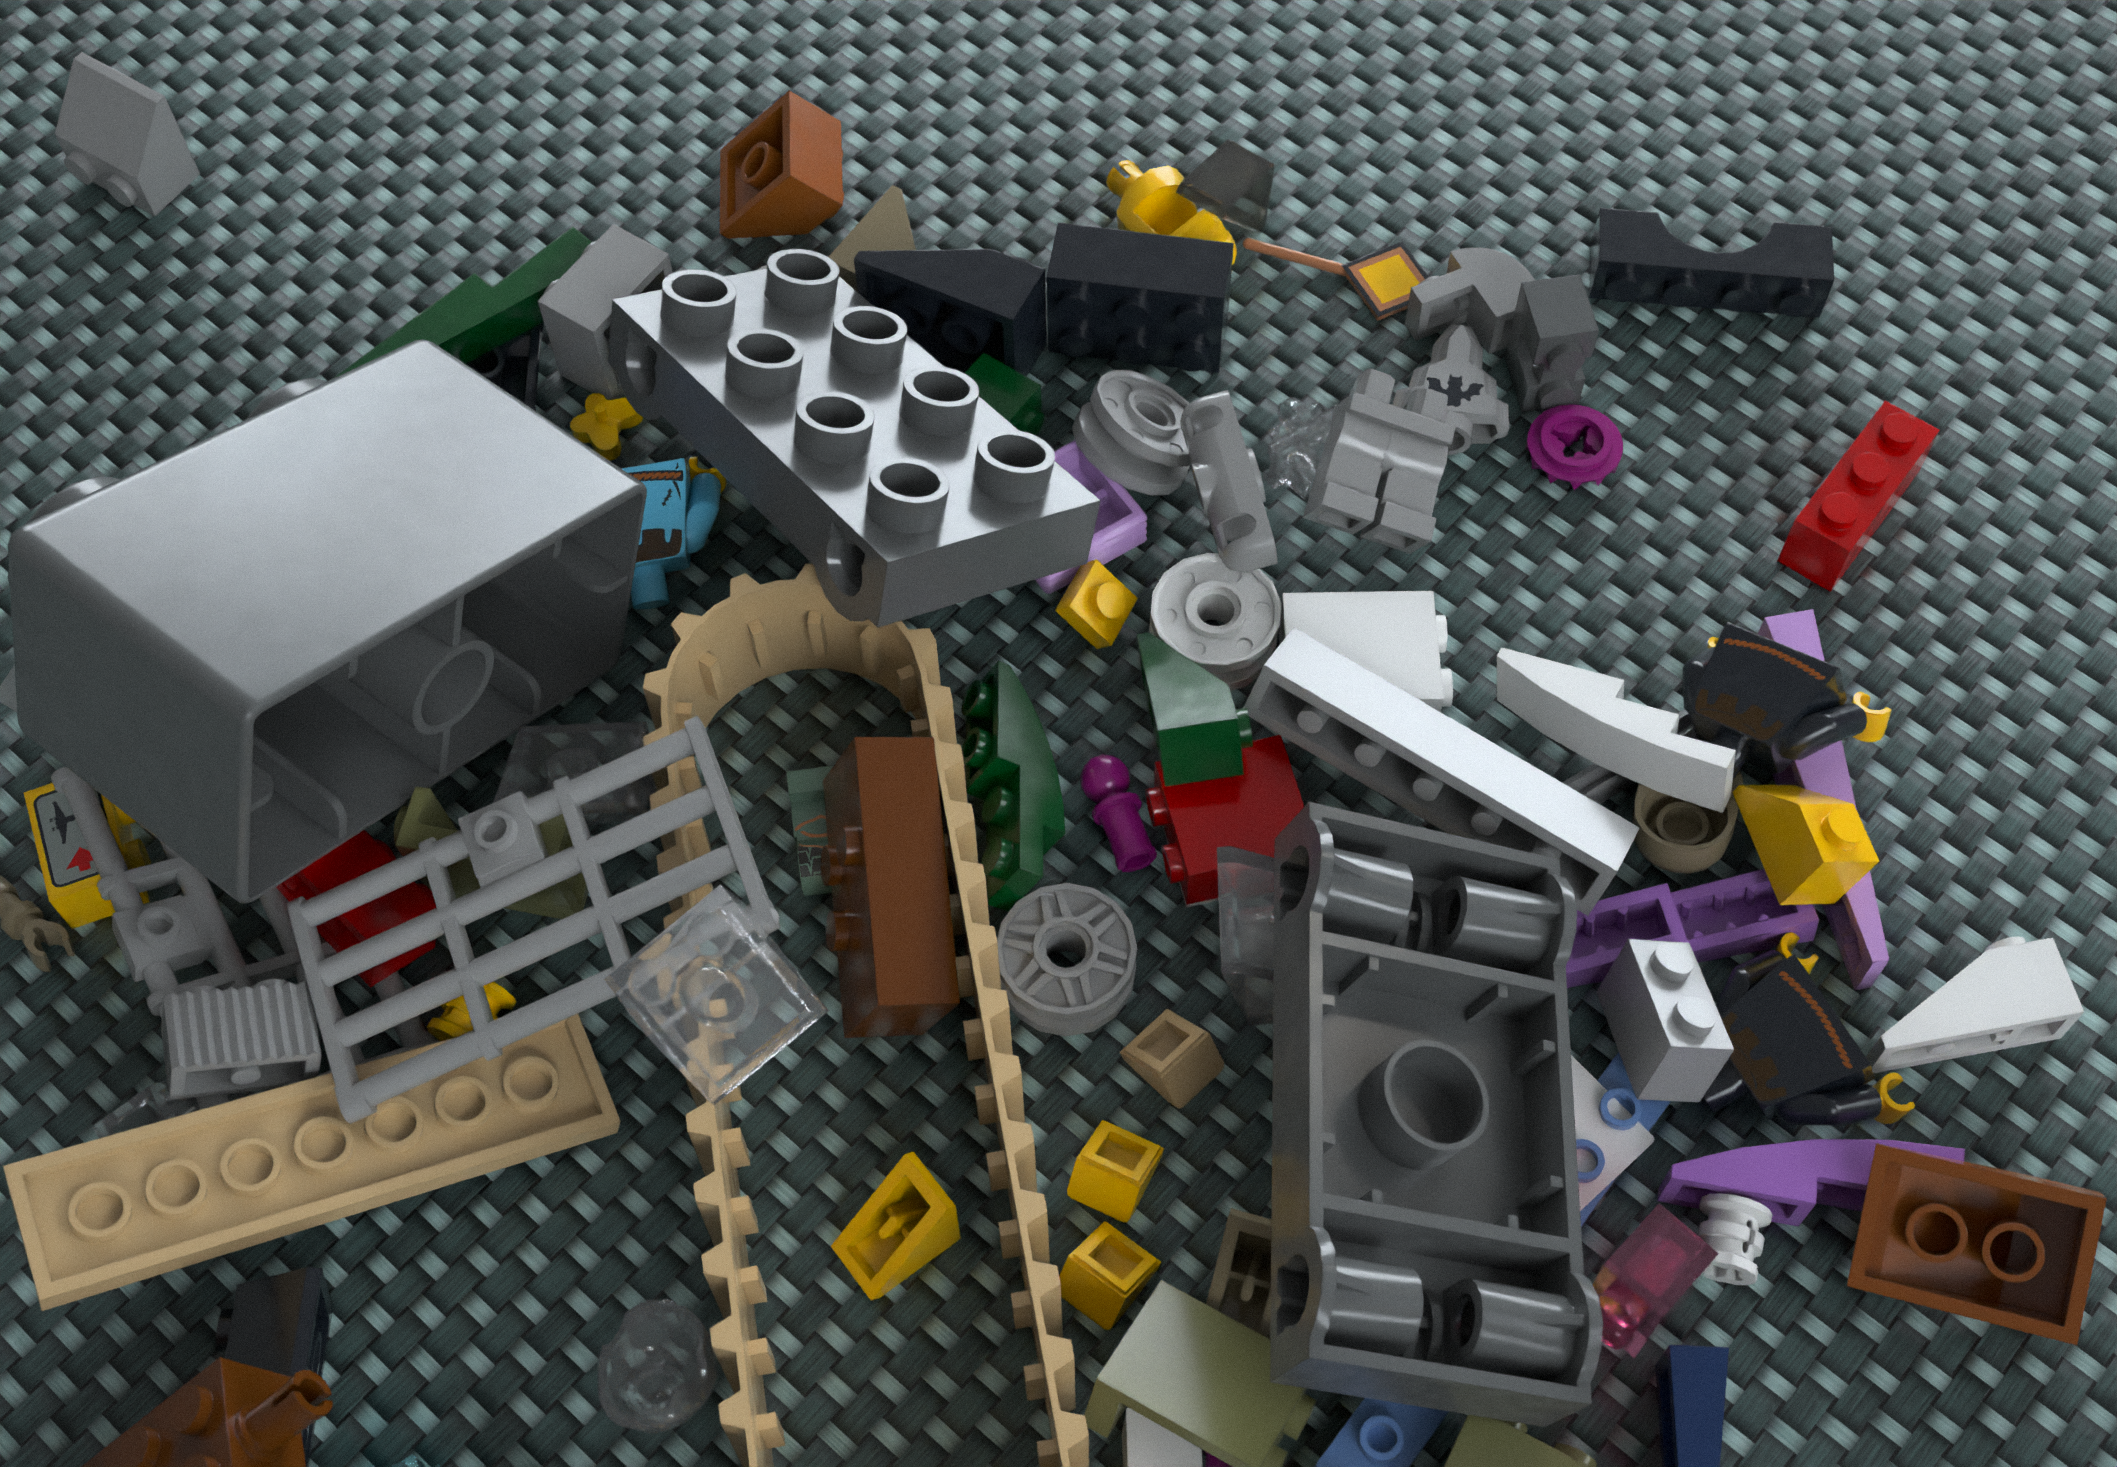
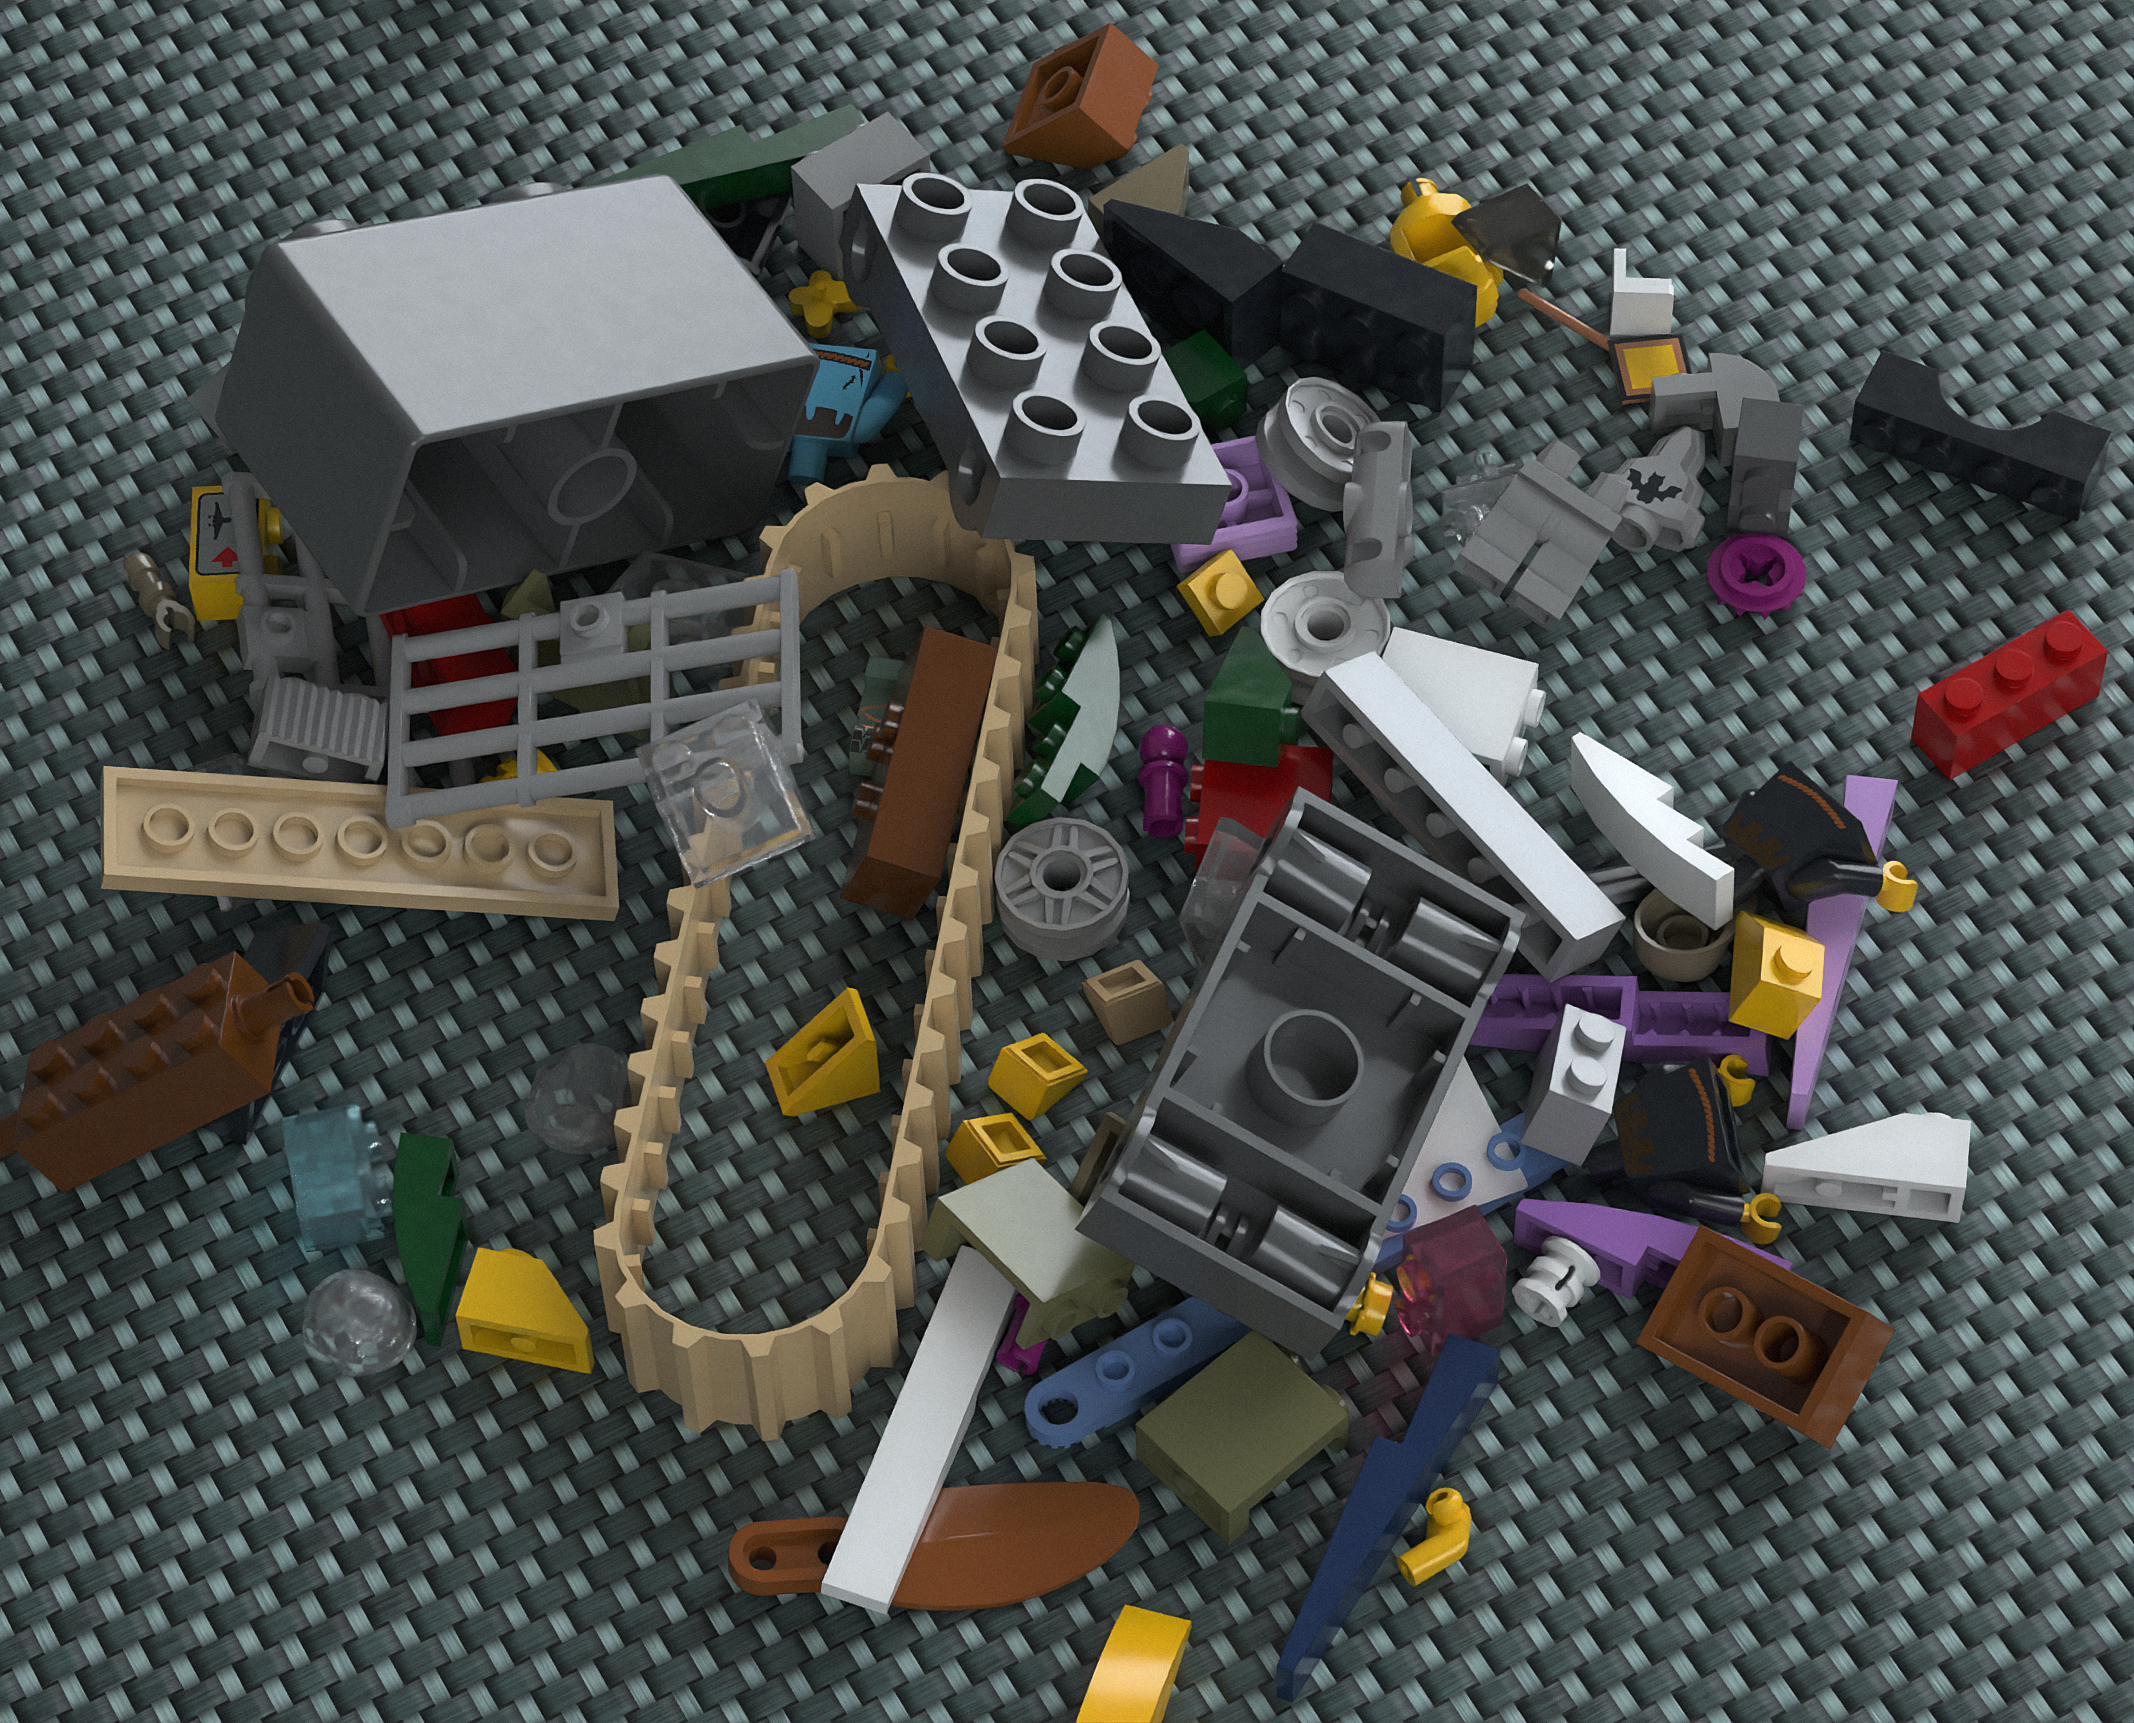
camera: 20 degrees right, 5 degrees down
none -> white panel [1610,248,1674,339]

